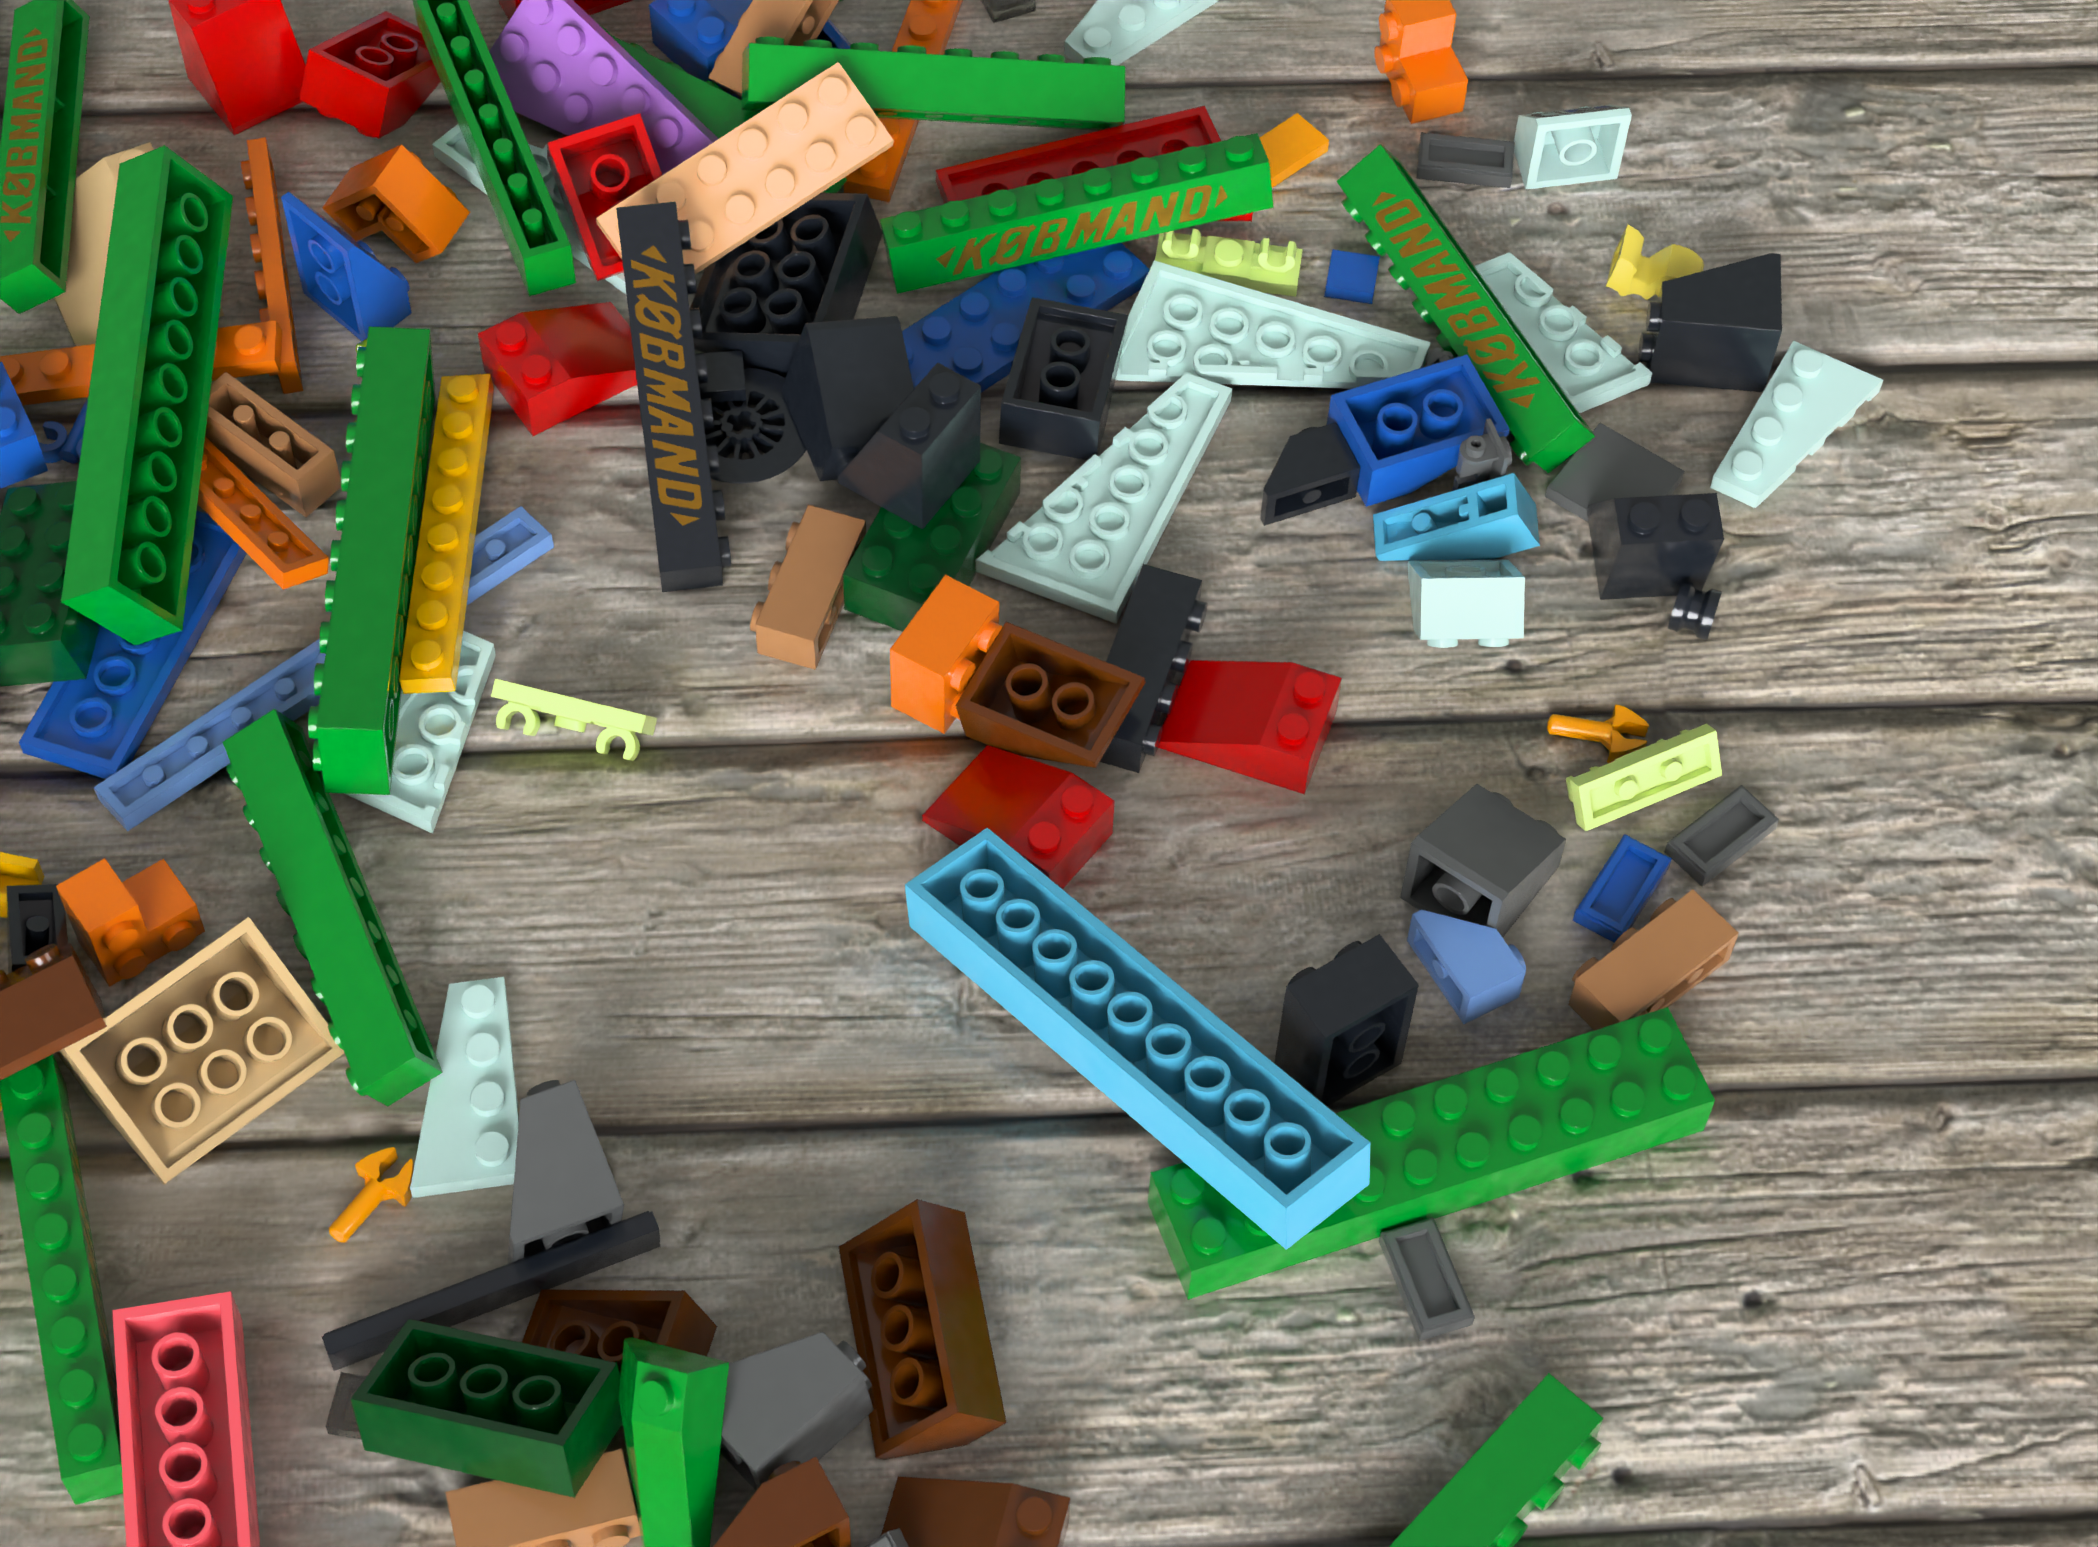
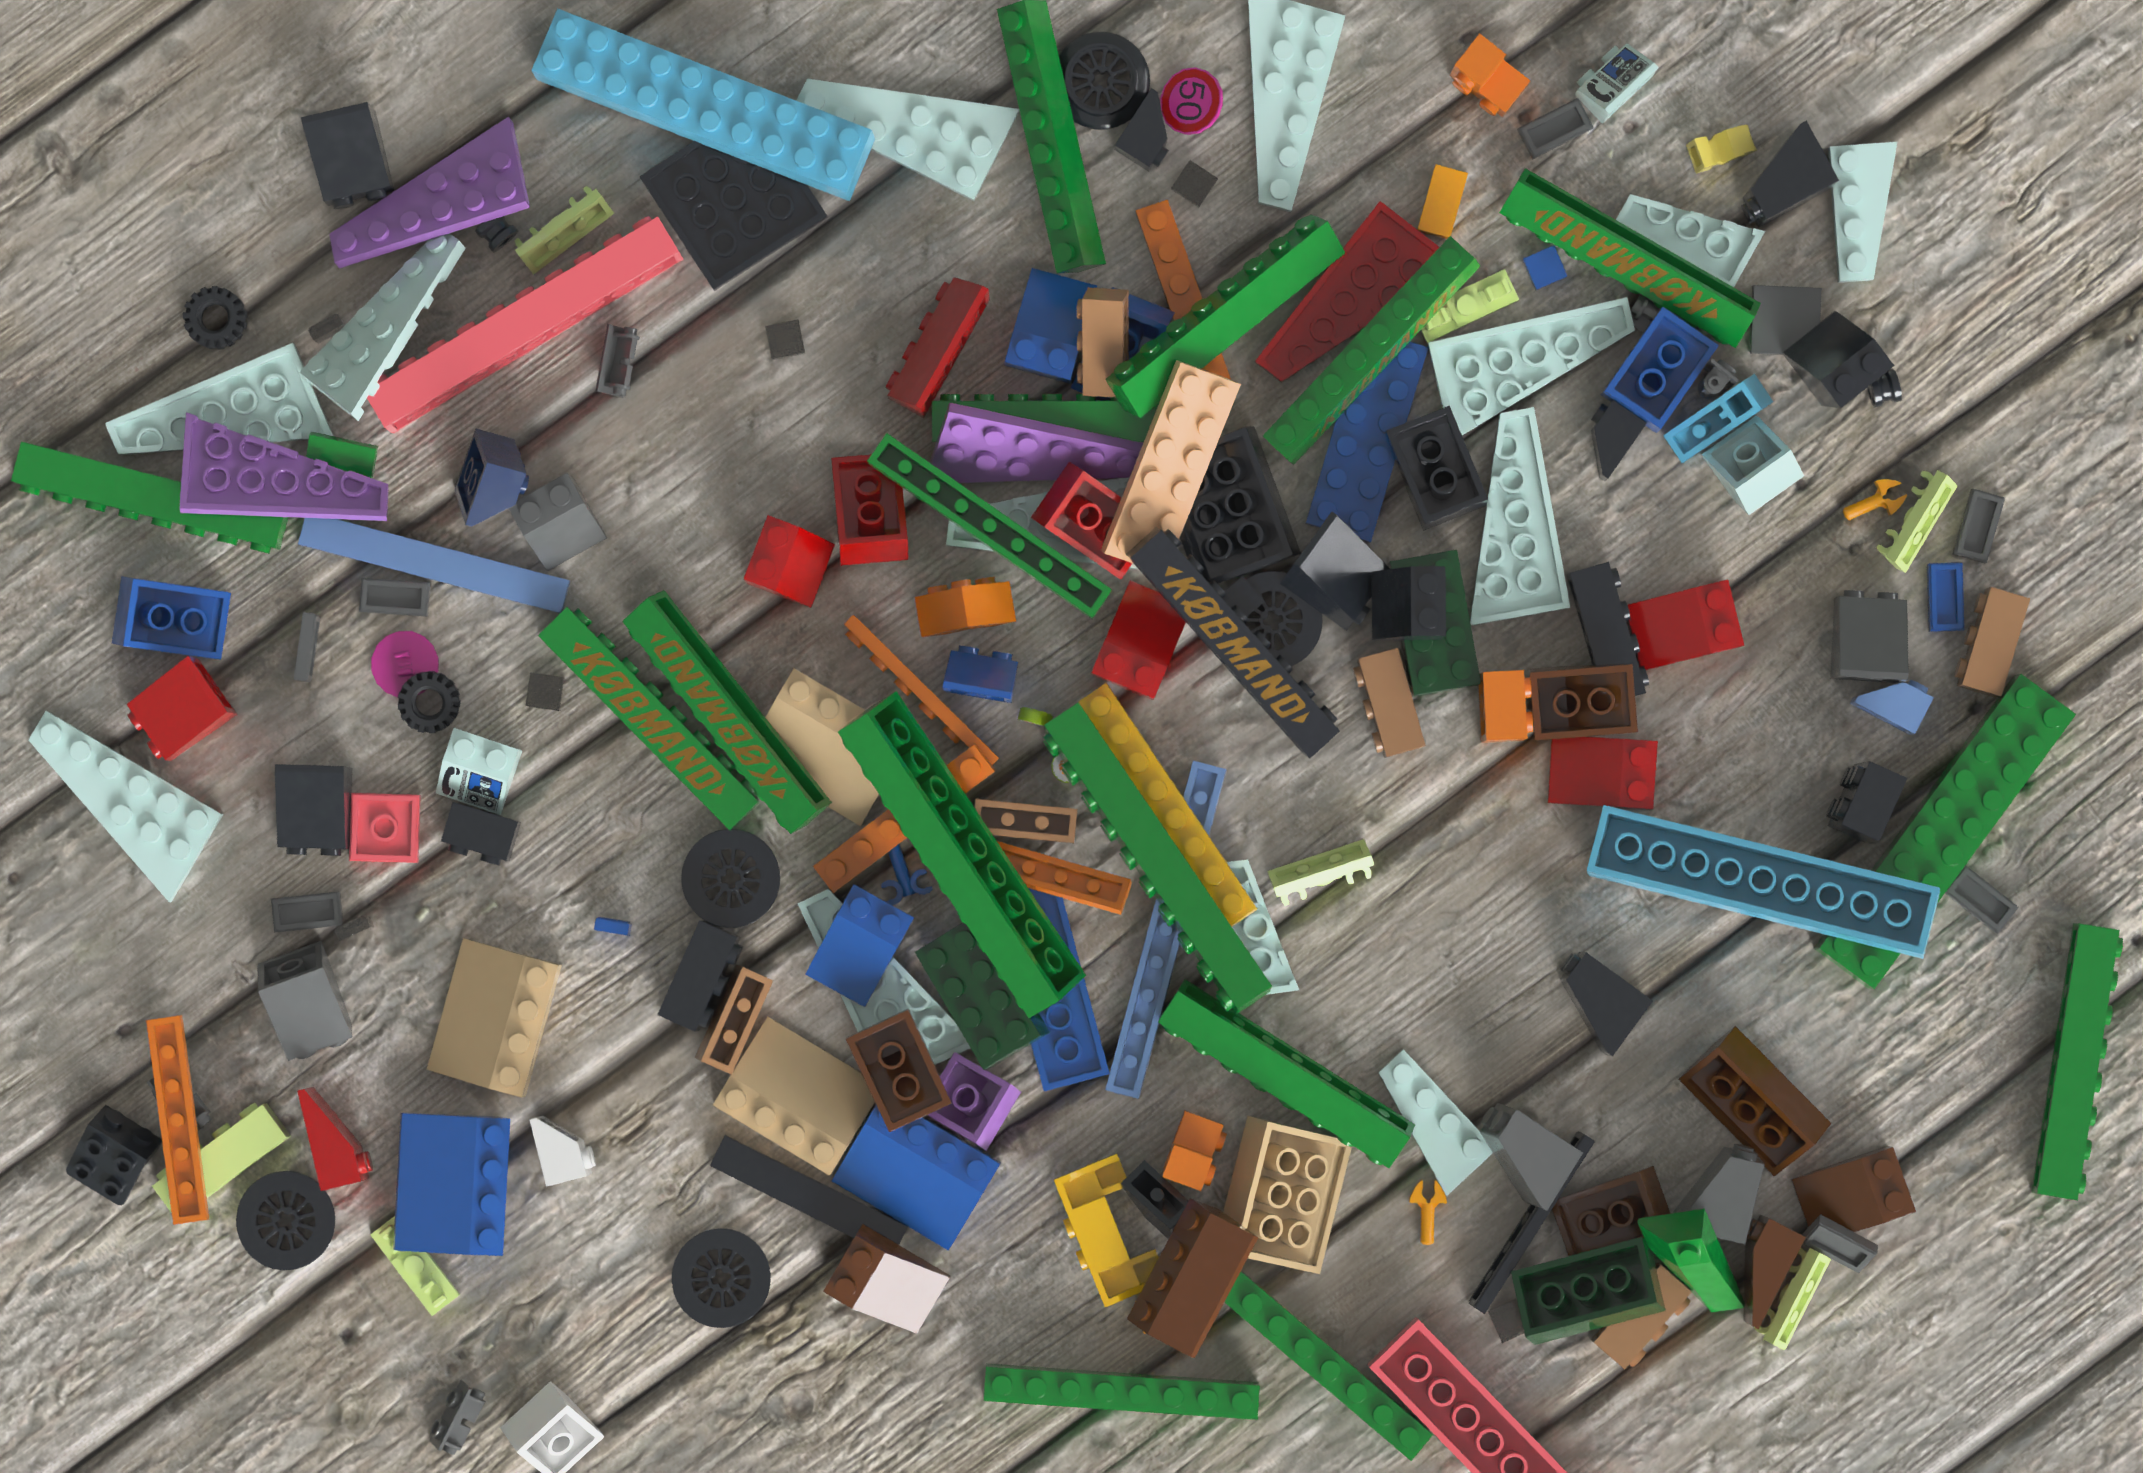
camera: 35 degrees left, 30 degrees up
none -> black slope [1560,952,1653,1057]

